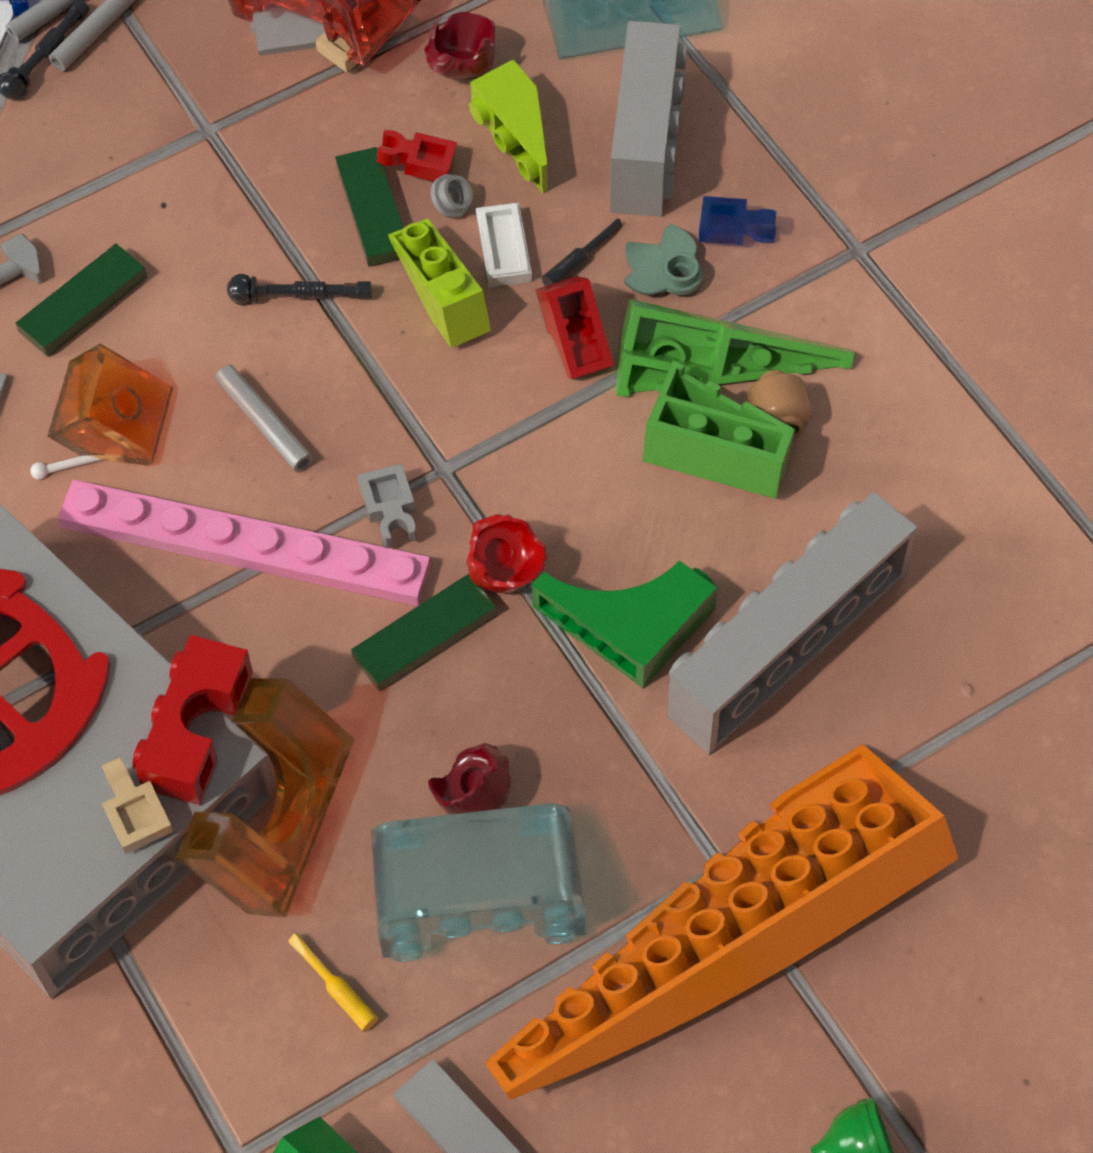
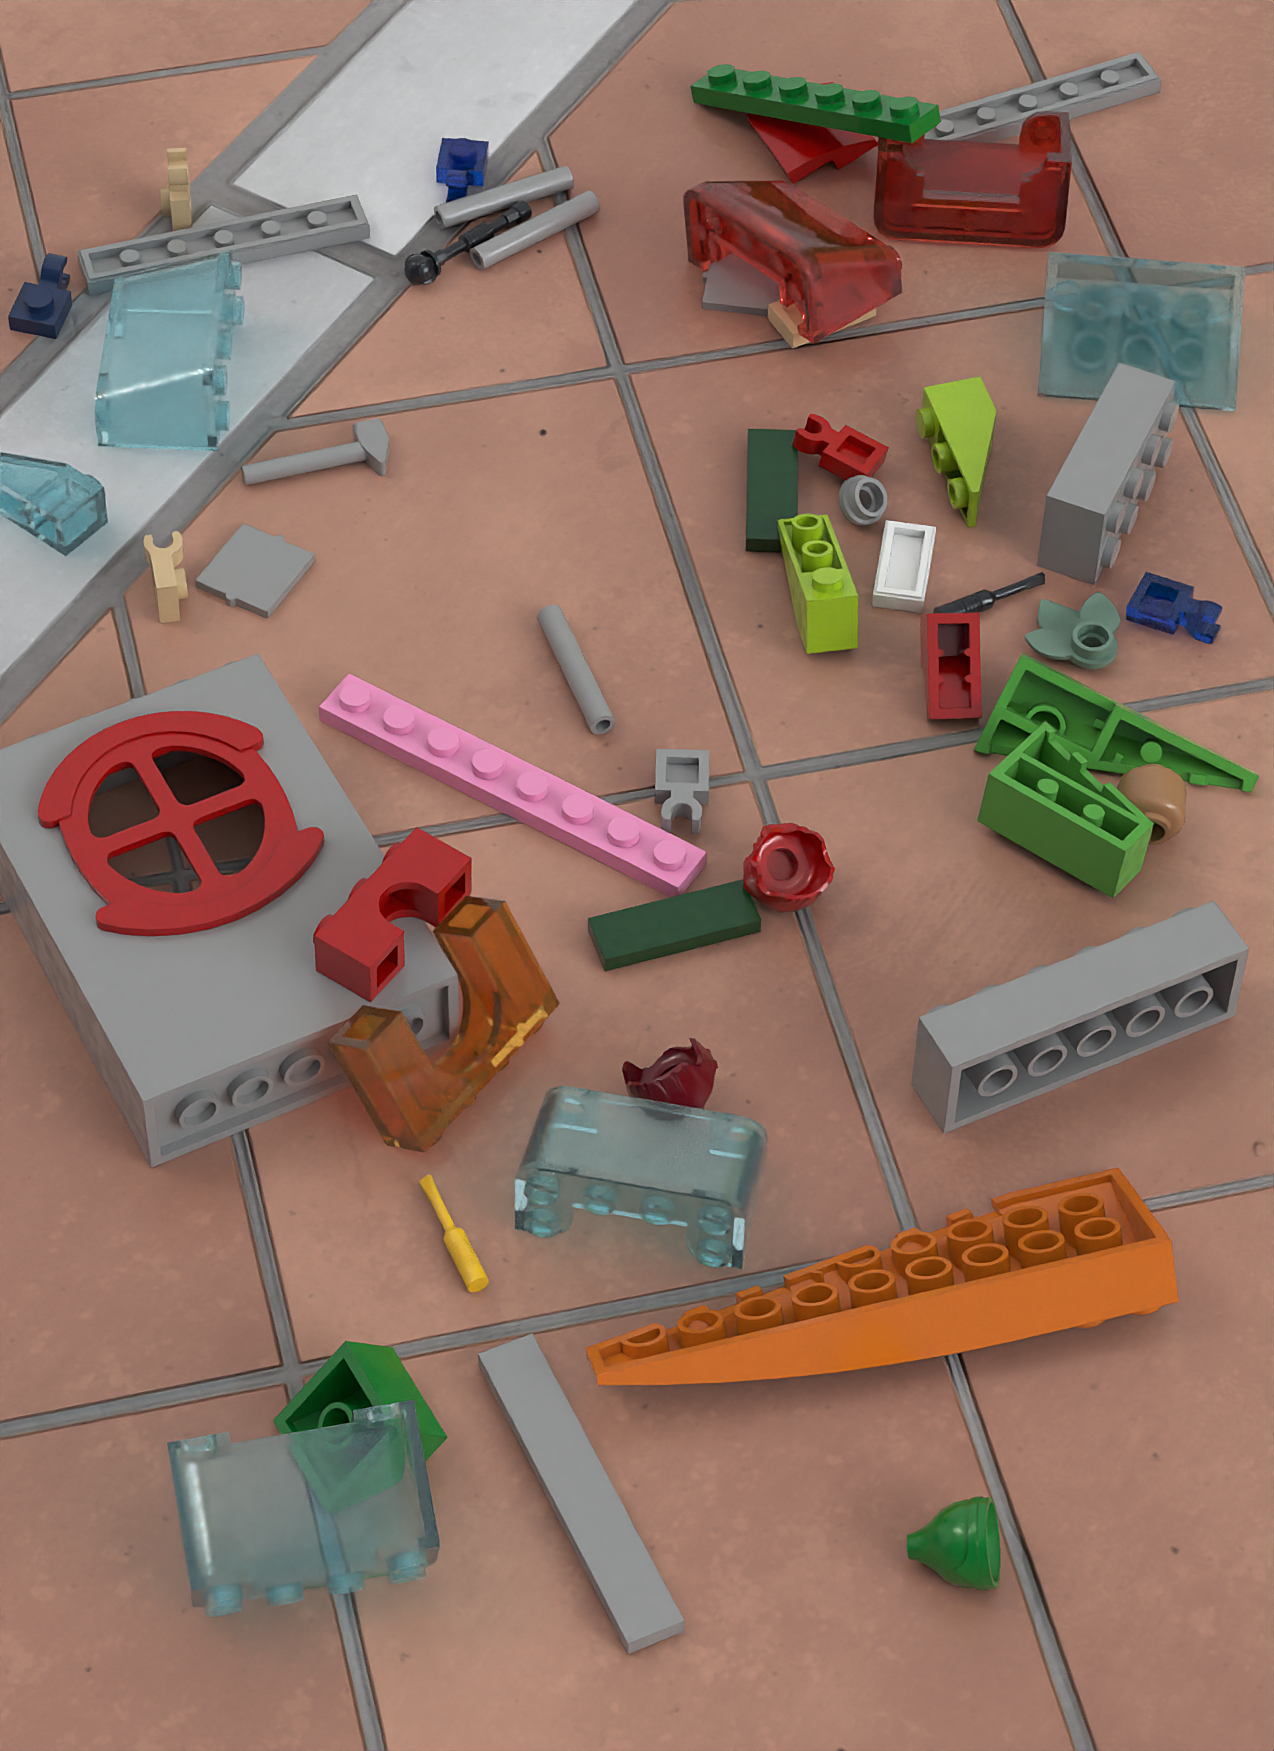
camera: 15 degrees right, 10 degrees down
dark green tile [15,243,148,357] -> none
white hinge [31,442,126,480] -> none
clear orange slope [47,343,173,466] -> none
tan plate [101,757,173,854] -> none
black piece [227,274,371,305] -> none
dark red hair [424,12,496,80] -> none
green arch [532,560,717,688] -> none

